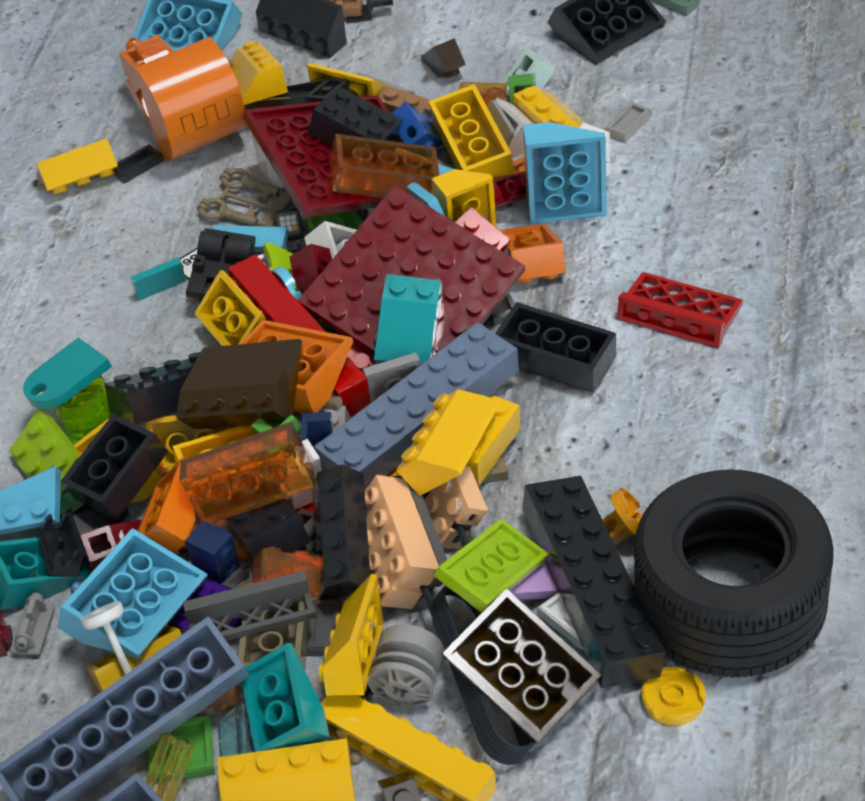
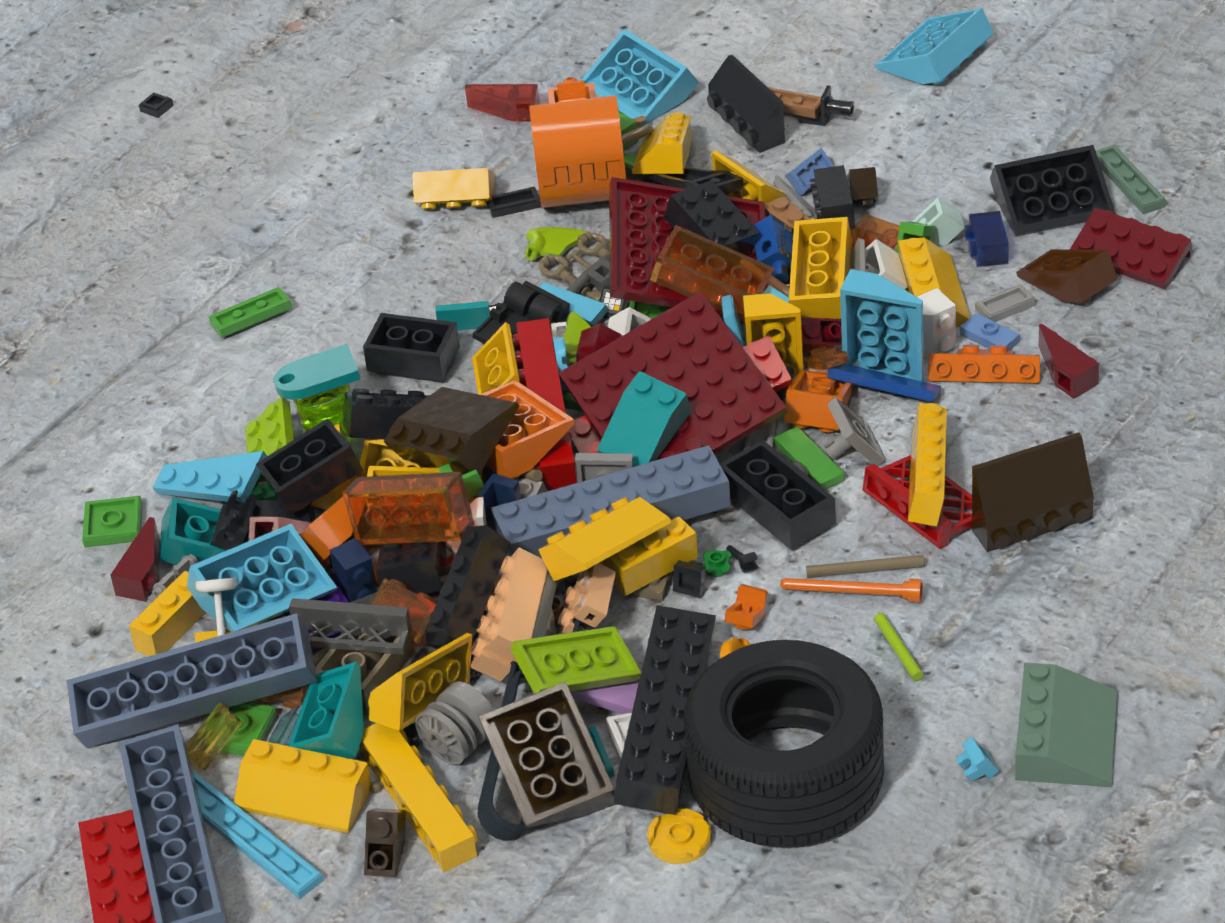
camera: 25 degrees right, 5 degrees down
none -> yellow brick [129,571,206,656]
none -> black brick [363,313,460,382]
none -> clear red slope [465,84,540,121]
none -> lime arm [525,227,587,261]
none -> dark grey piece [566,253,610,294]
none -> black tile [673,560,706,598]
none -> green plate [703,550,732,577]
none -> orange bracket [724,584,768,630]
none -> black hand [726,545,758,572]
none -> bright green tile [774,426,845,490]
none -> orange piece [780,578,923,603]
none -> medium blue plate [785,148,834,196]
none -> clear orange plate [803,346,849,370]
none -> dark tan bar [806,555,925,578]
none -> black brick [810,165,856,228]
none -> light grey tile [824,397,885,466]
none -> blue tile [827,362,941,402]
none -> lime bar [874,613,924,681]
none -> yellow brick [908,403,947,527]
none -> orange bracket [928,344,1040,383]
none -> medium blue plate [960,313,1020,350]
none -> clear blue brick [964,211,1009,267]
none -> dark brown slope [972,432,1094,552]
none -> reddish brown slope [1016,249,1117,305]
none -> dark red slope [1038,324,1099,399]
none -> dark red bracket [1070,208,1193,290]

